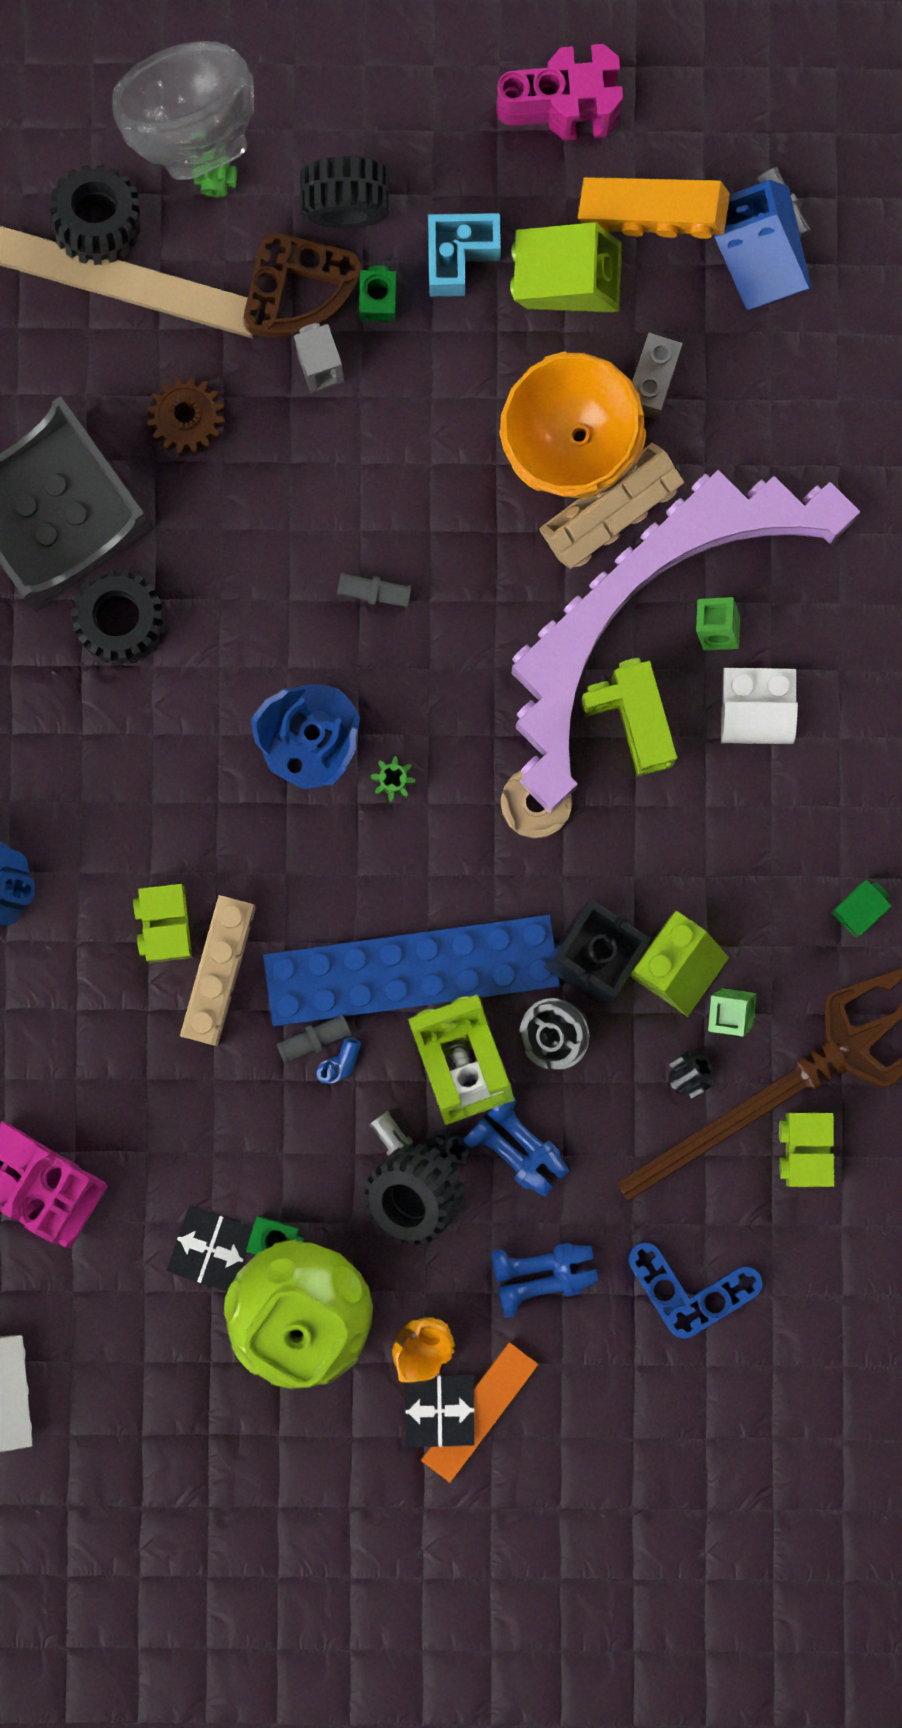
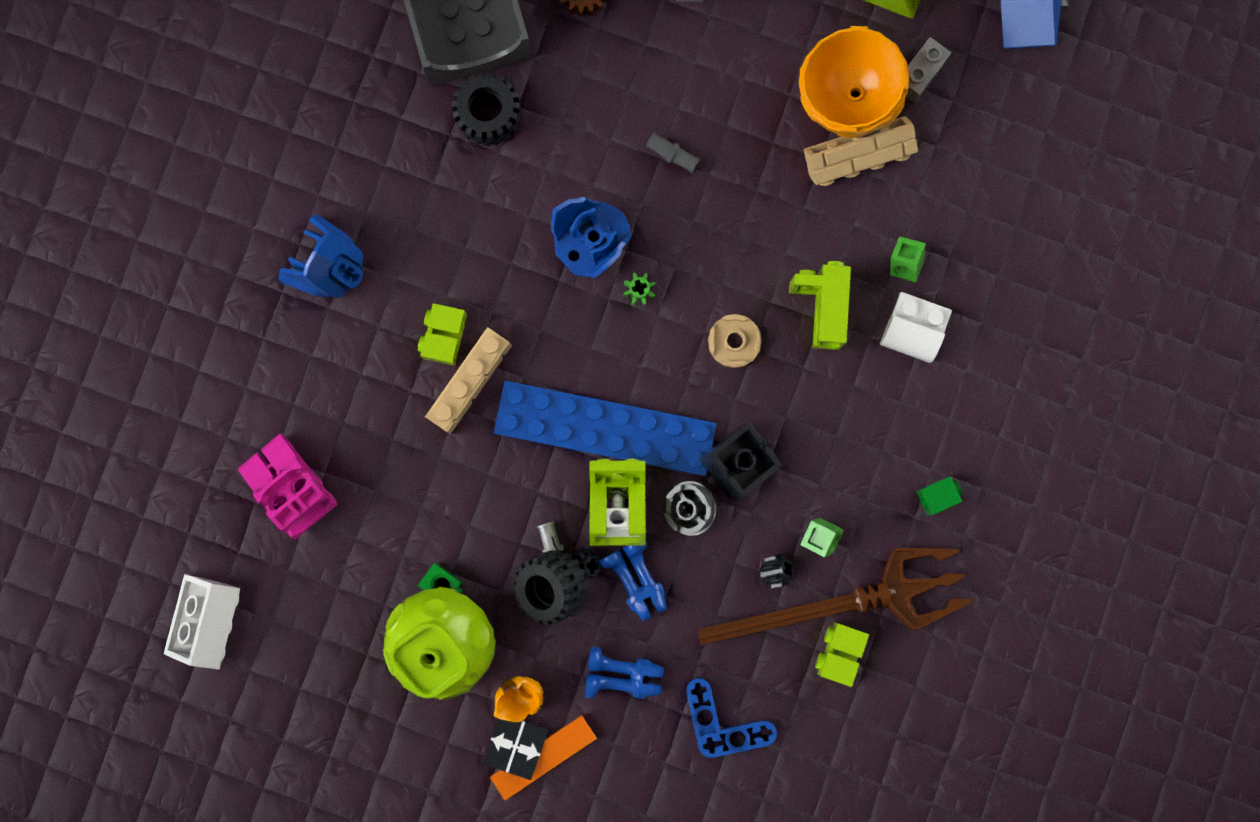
camera: 20 degrees right, 0 degrees up
black sticker [166,1205,253,1292] -> none
dark grey pin [276,1014,351,1064] -> none
blue arm [316,1037,362,1084] -> none
lavender arch [511,470,860,814] -> none
lime slope [629,911,729,1017] -> none

